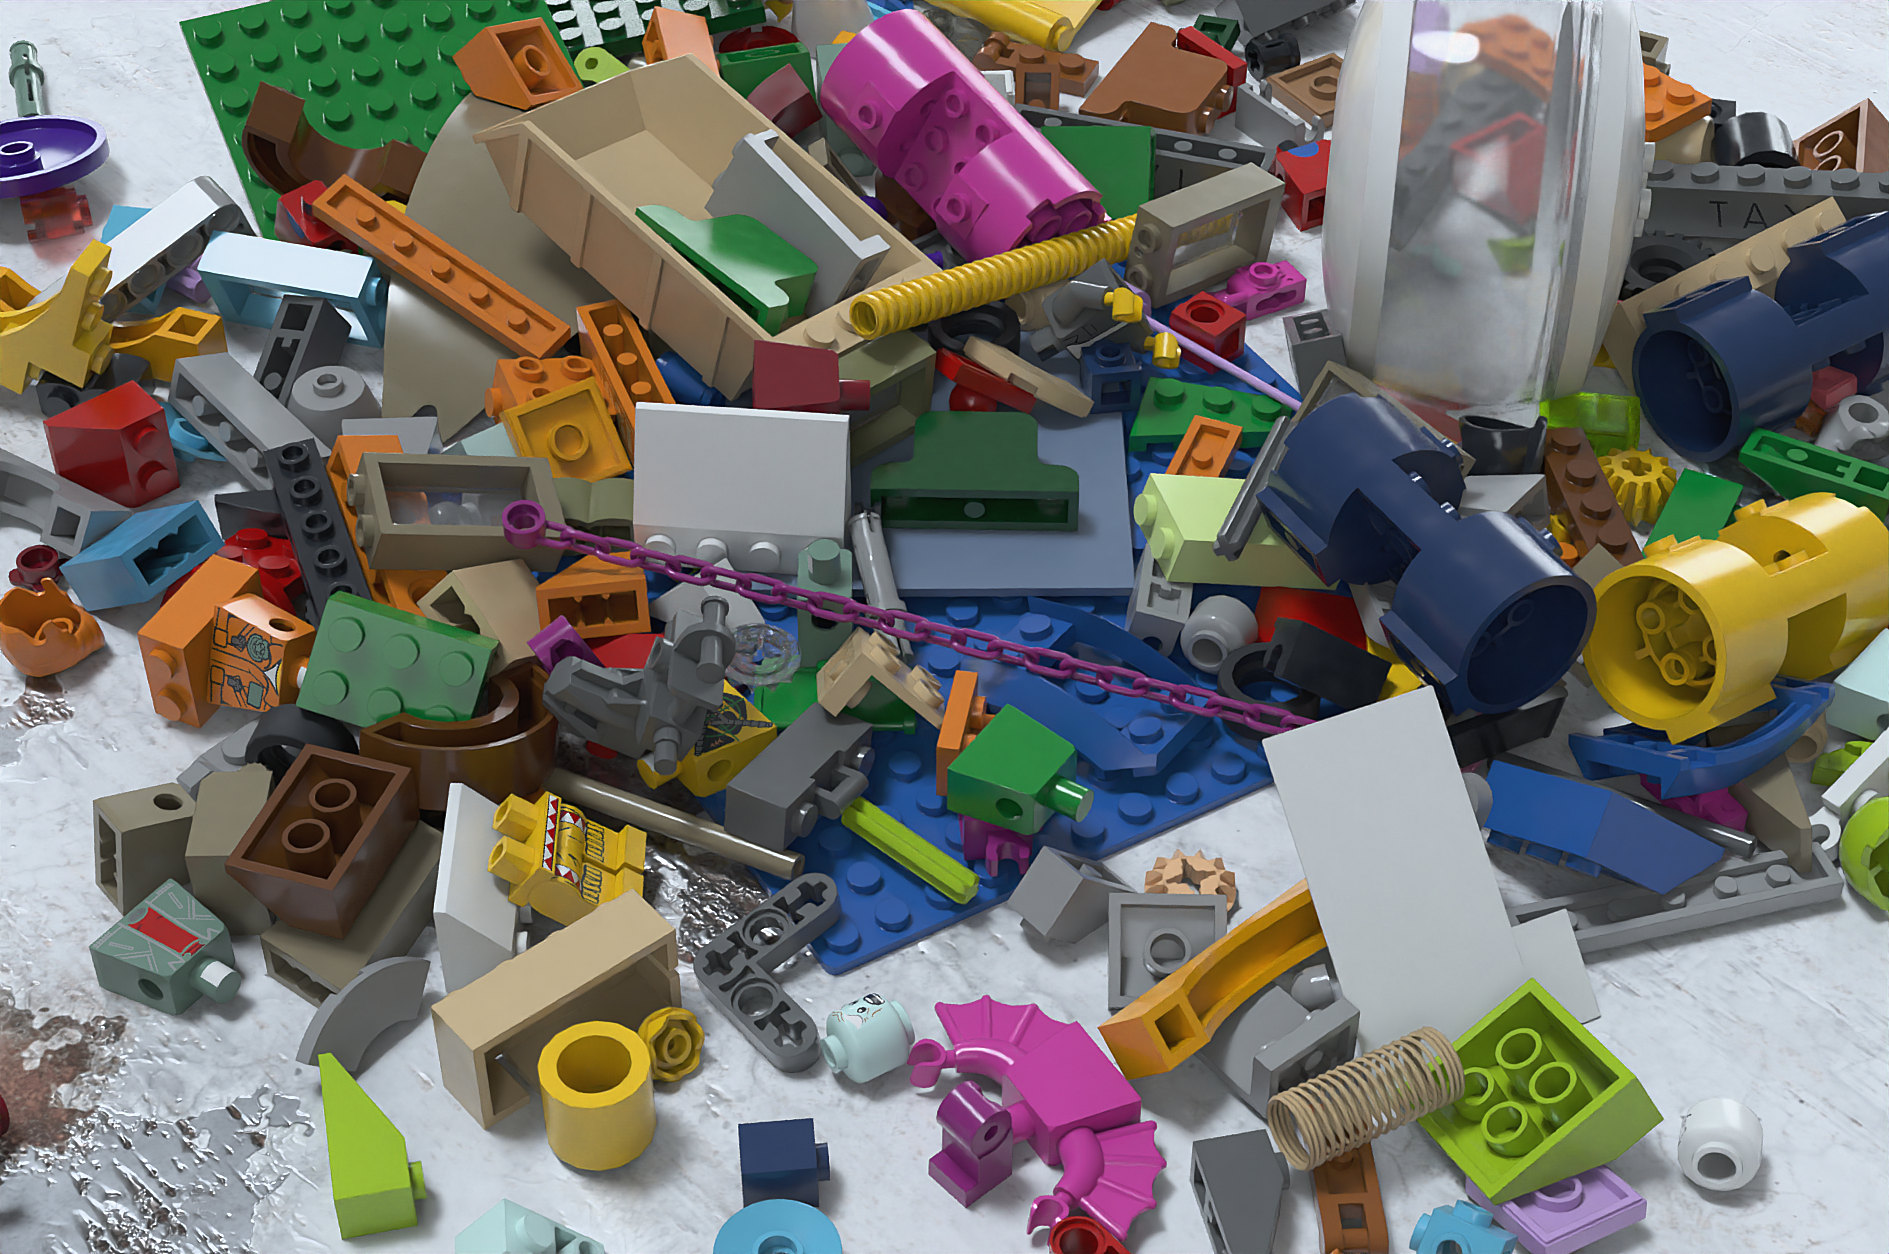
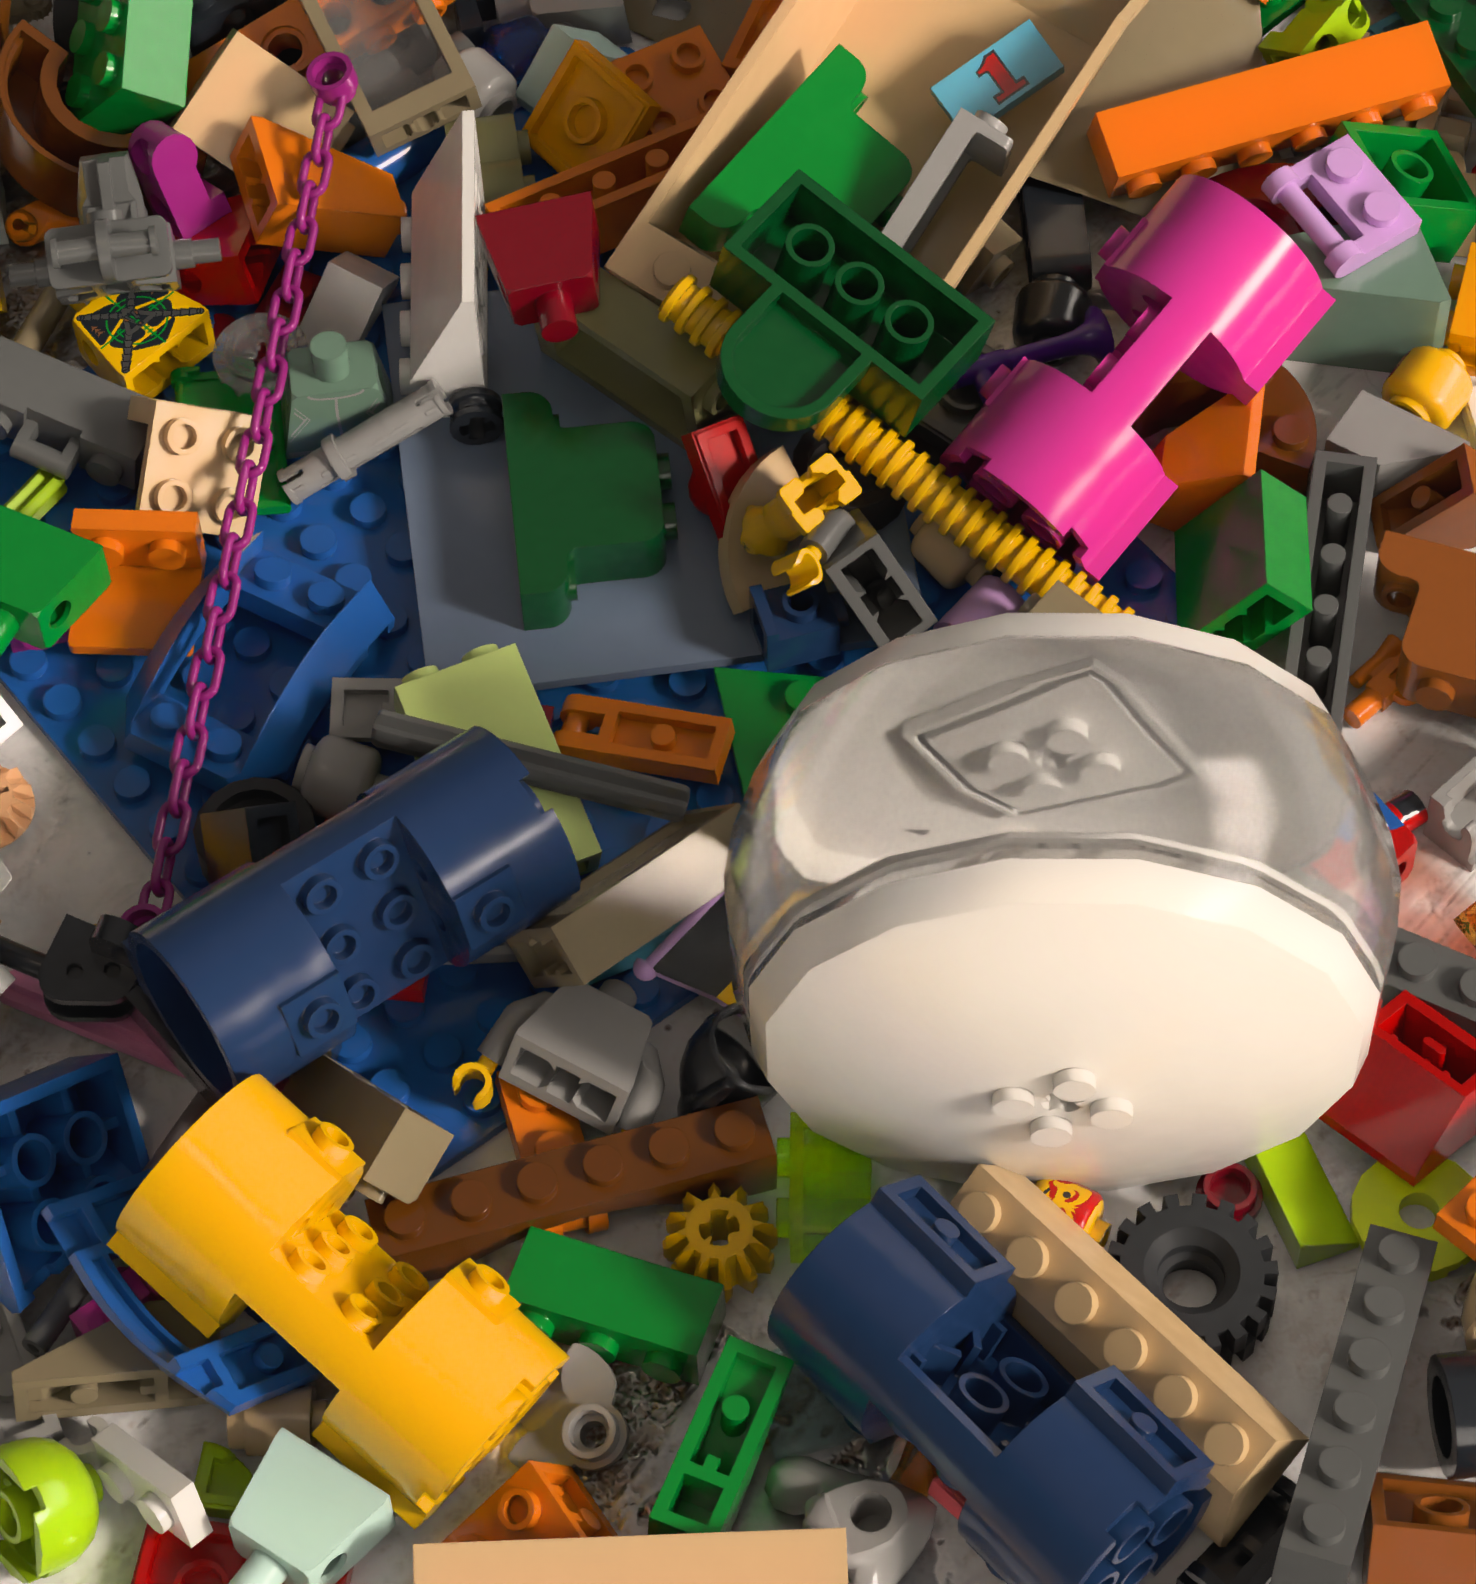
camera: 85 degrees right, 15 degrees up
none -> dark green brick [709,169,996,438]
none -> yellow animal [740,453,862,557]
none -> medium azure tile [930,19,1065,122]
none -> lavender plate [1261,134,1422,278]

